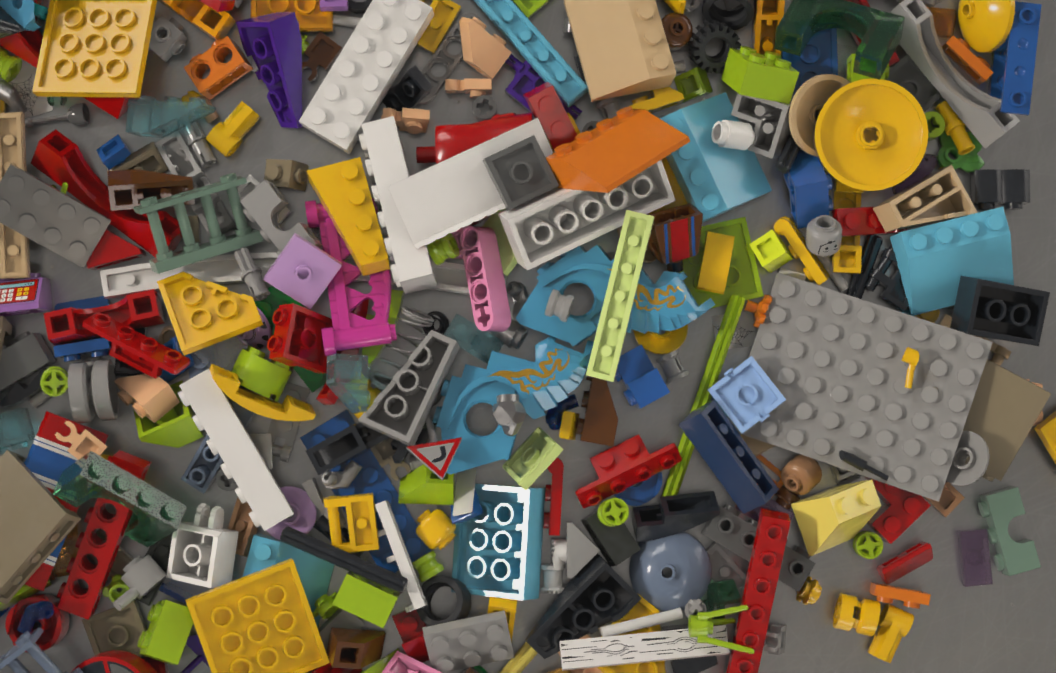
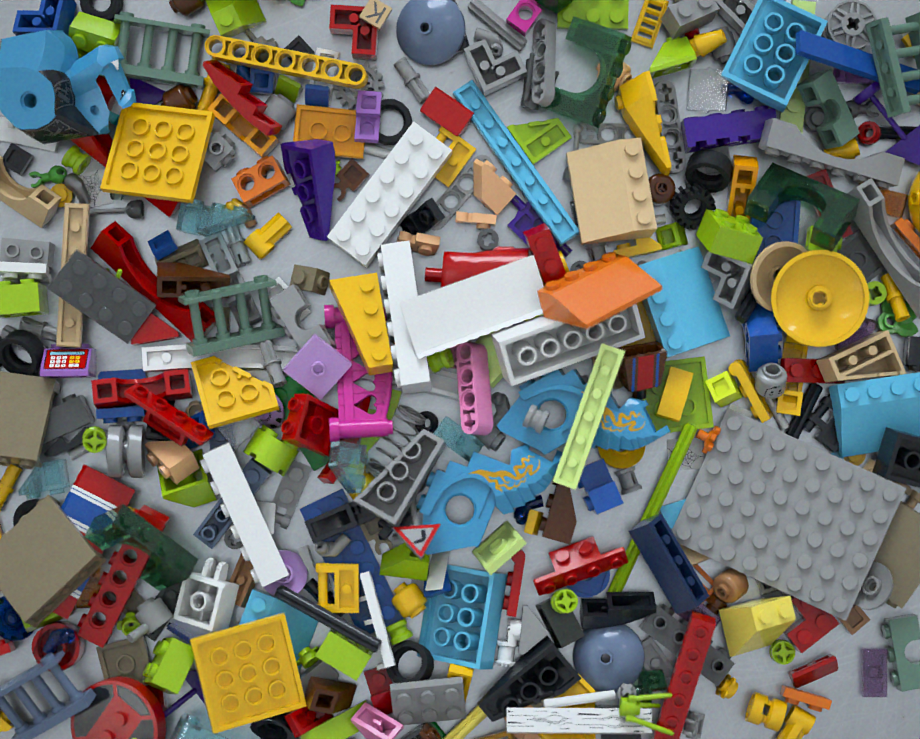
camera: 15 degrees right, 0 degrees up
light nougat plate [55,421,108,468] -> none
yellow slope [209,364,316,421] -> none
dark grey plate [483,135,559,211] -> none
flat silver rock [492,394,526,436] -> none
light blue plate [708,356,786,434] -> none
white brick [711,120,755,151] -> none
black piece [839,450,889,481] -> none
yellow hand [901,347,920,388] -> none

